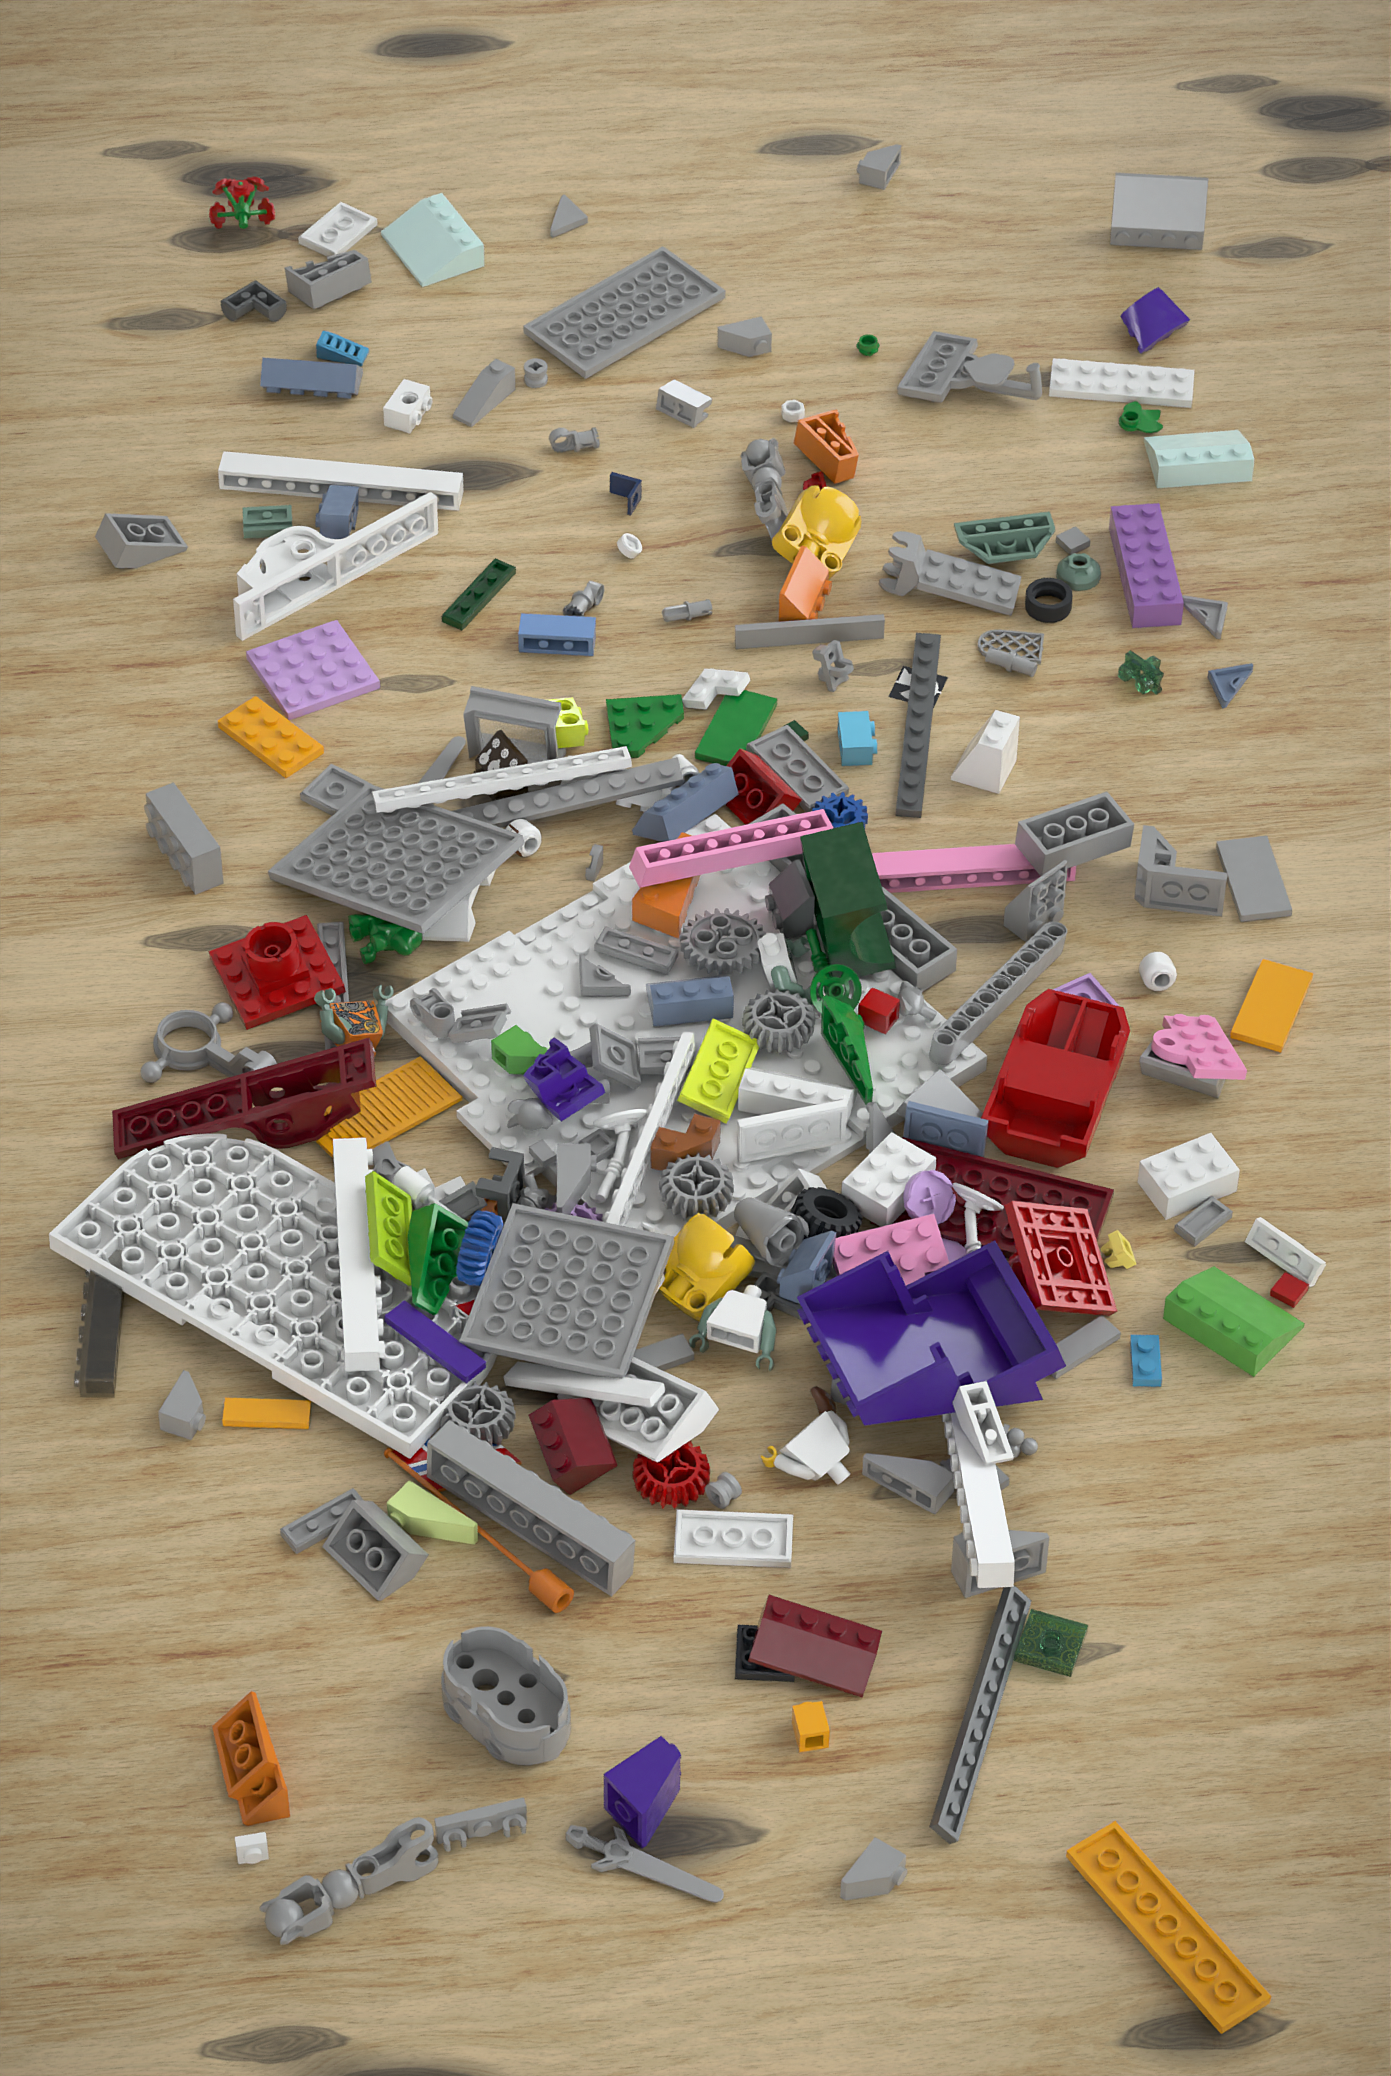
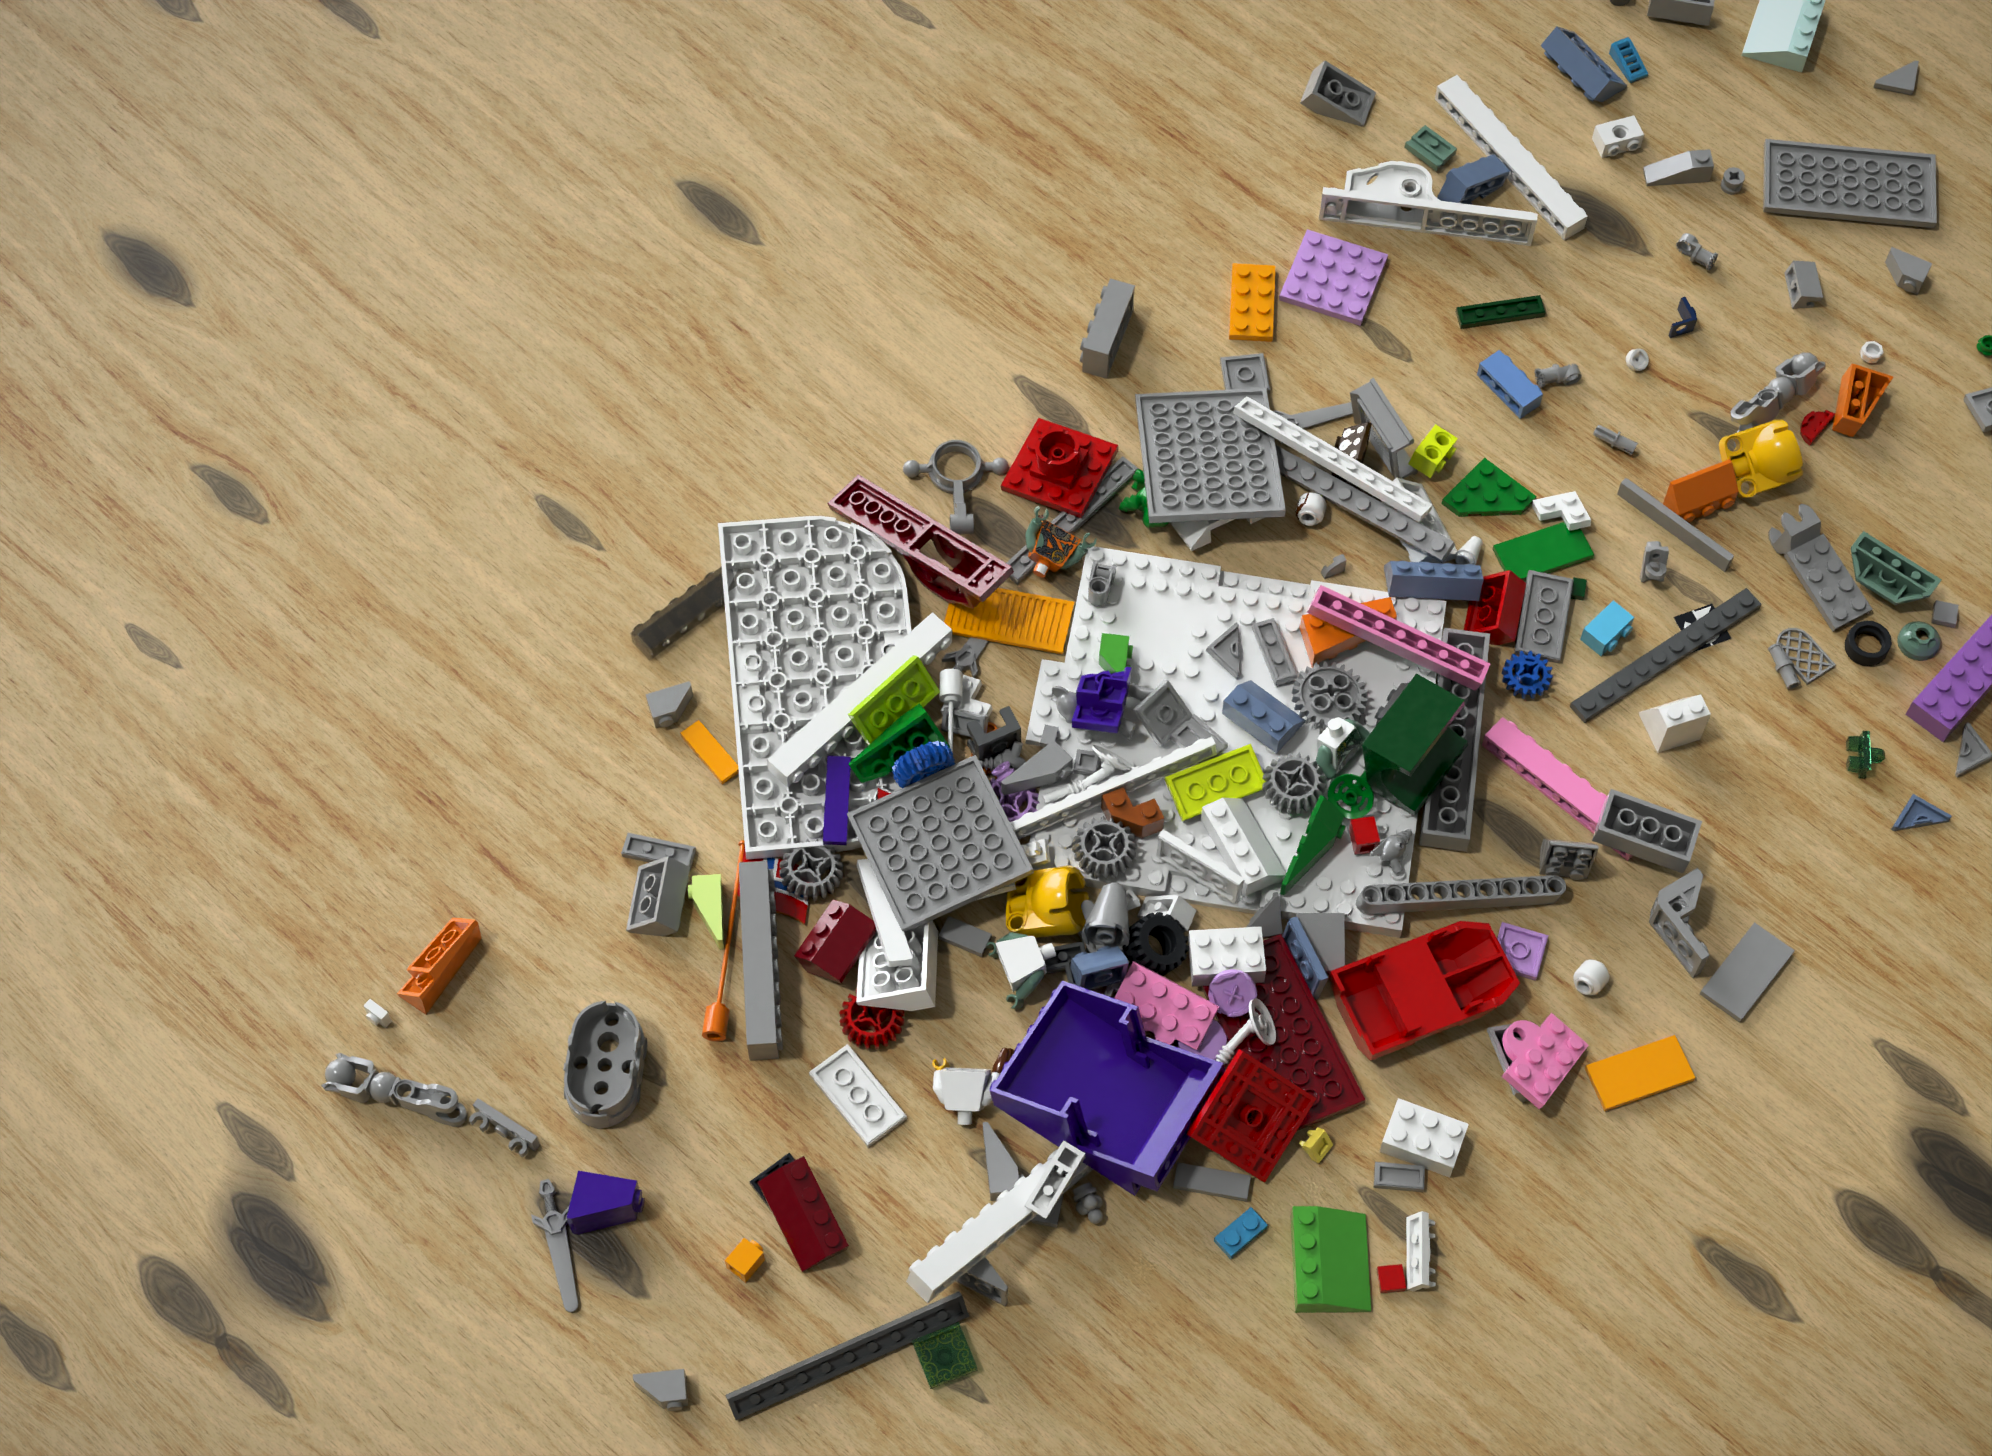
camera: 50 degrees right, 15 degrees up
light grey plate [448,1003,512,1043] -> none
light grey wheel [705,1472,742,1509] -> none
none -> lavender bush [991,761,1015,783]

